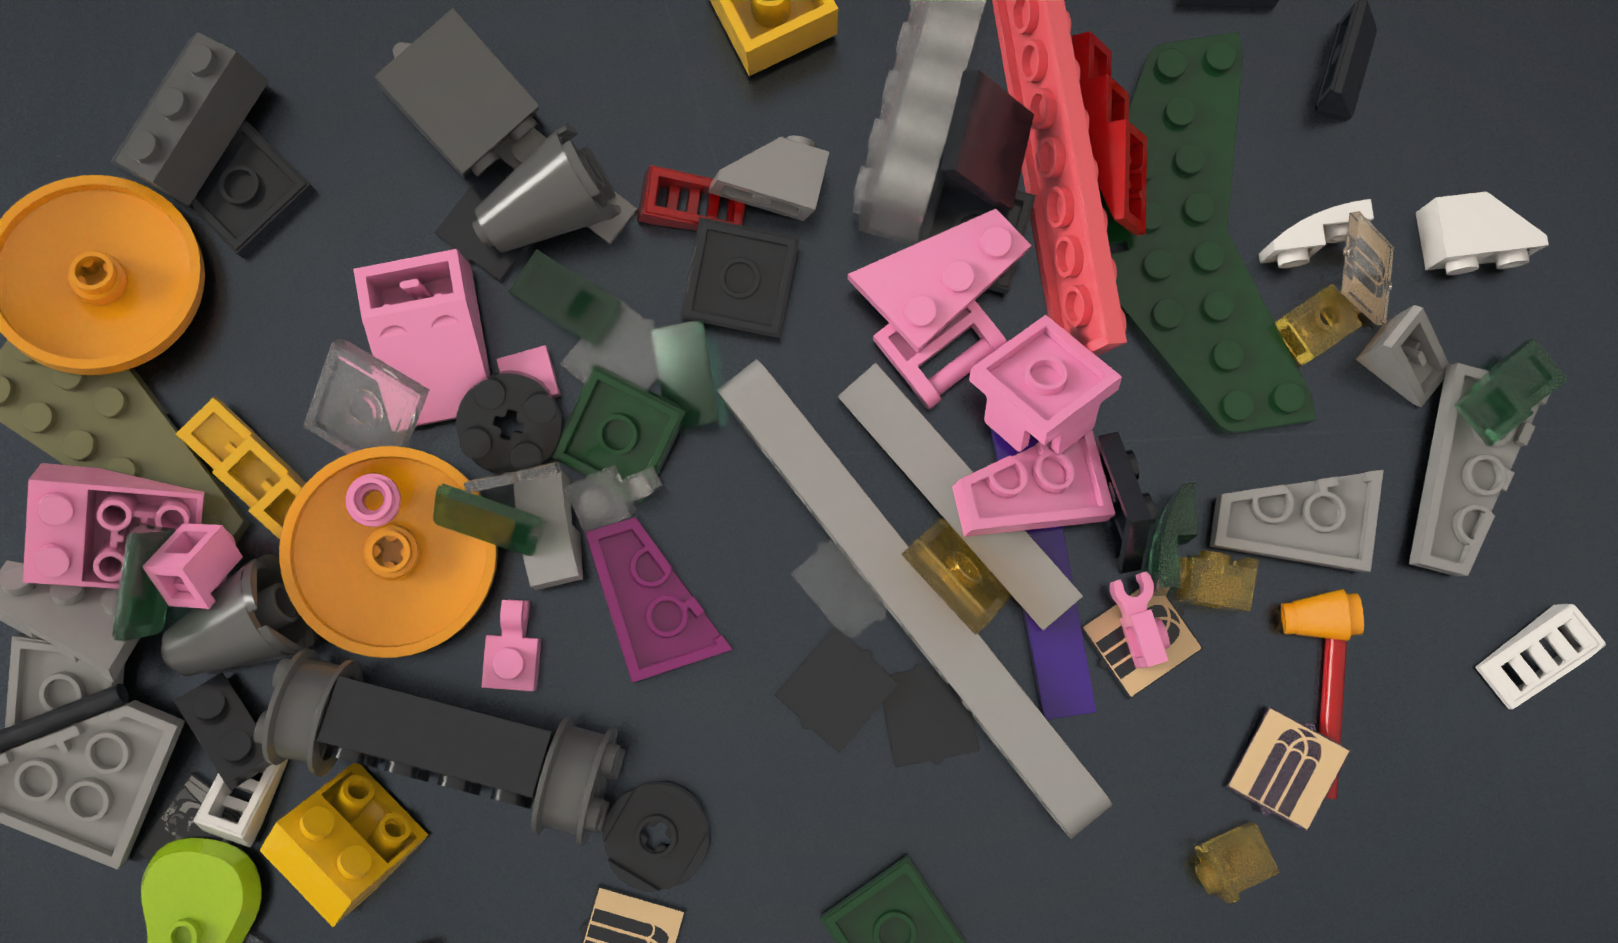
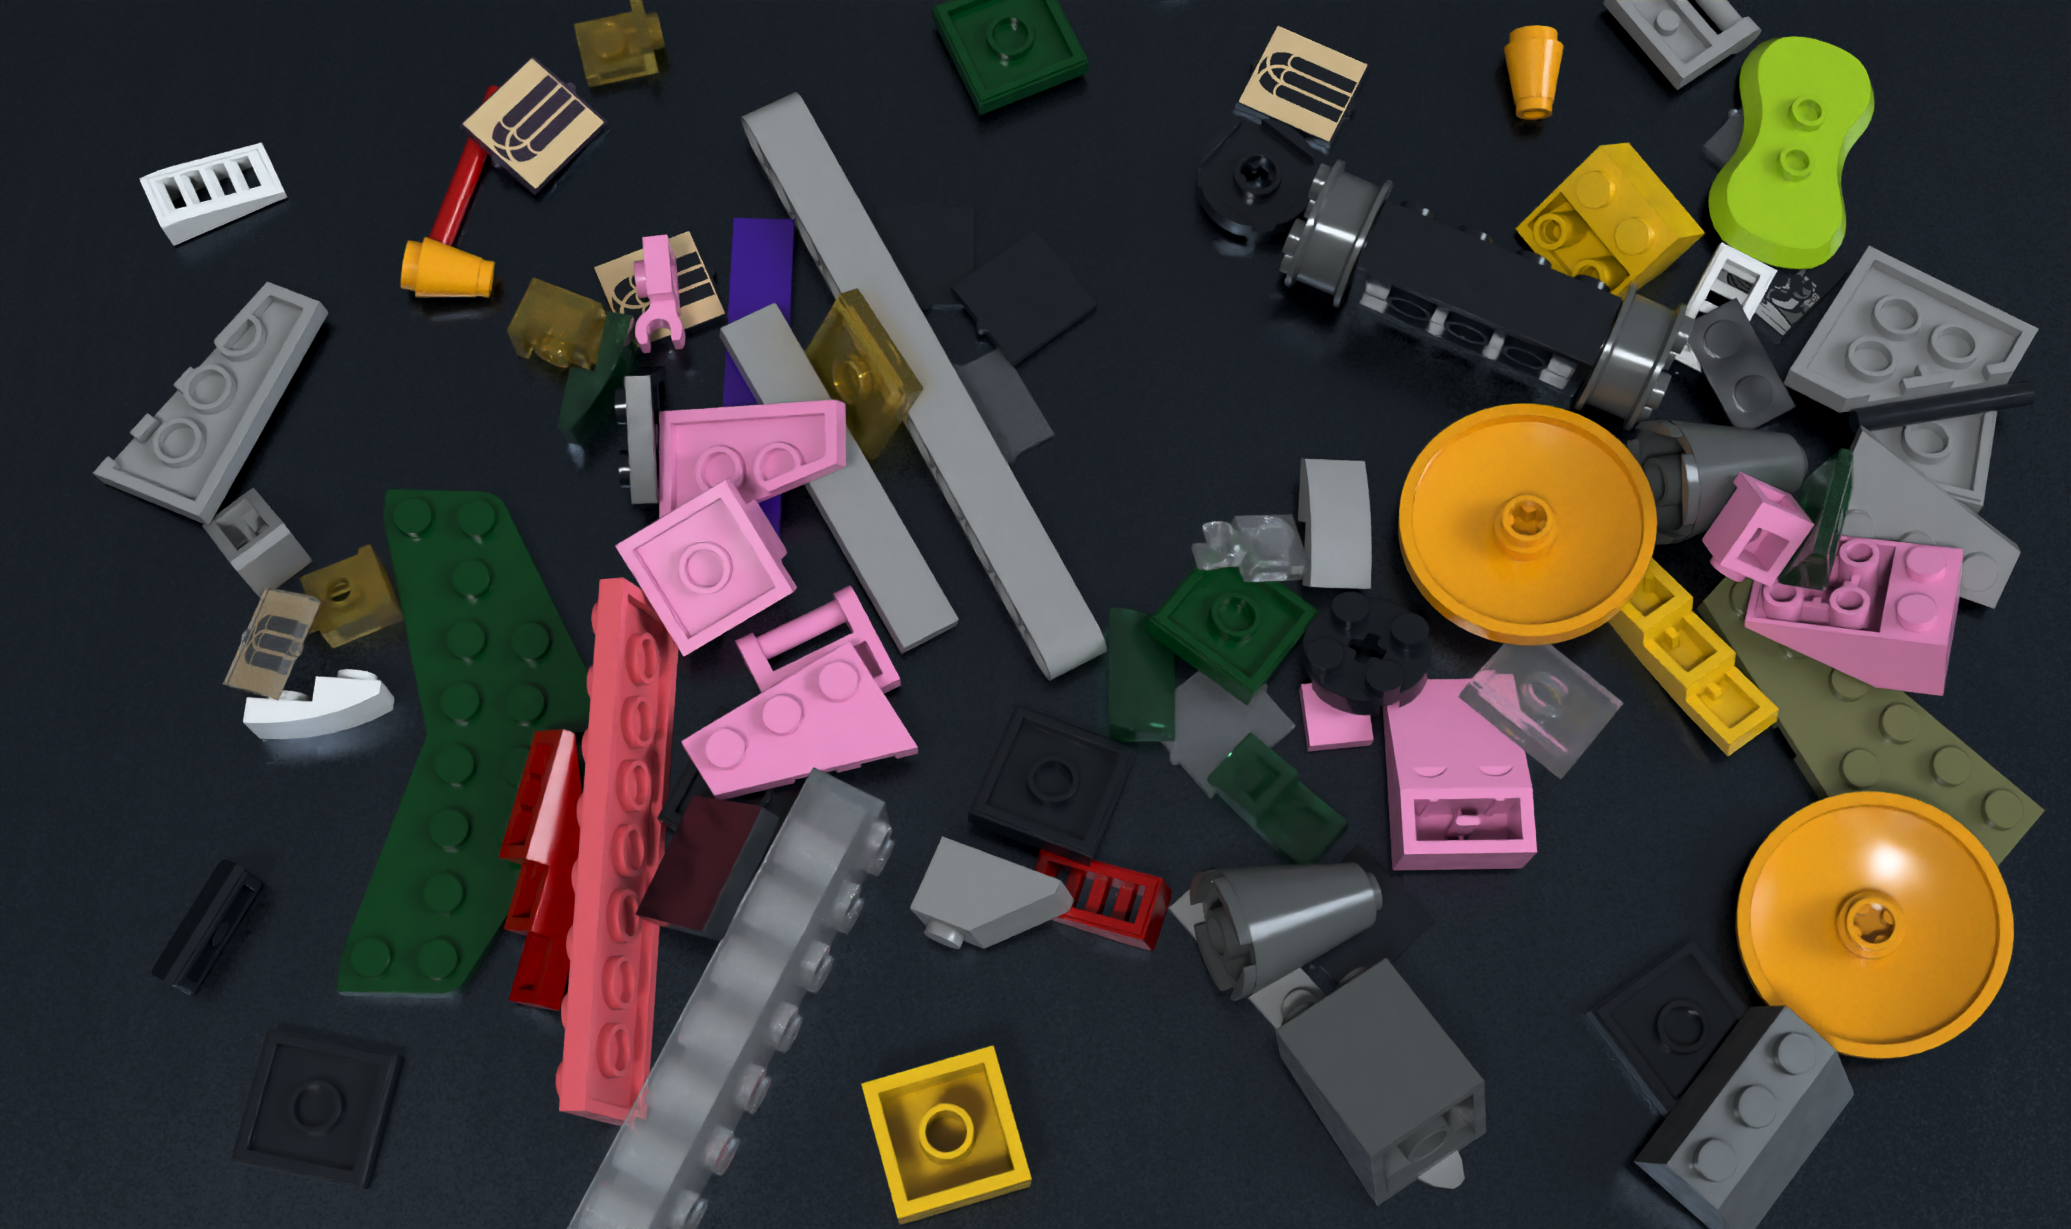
camera: 175 degrees left, 10 degrees down
bright pink plate [346,474,401,527] -> none
slope [433,484,546,556] -> none
clear piece [464,462,561,494] -> none
bright pink plate [481,599,542,691] -> none
magenta wing [585,517,733,683] -> none
light grey wing [1210,469,1384,573] -> none
white slope [1416,191,1549,275] -> none
clear green slope [1454,339,1568,446] -> none

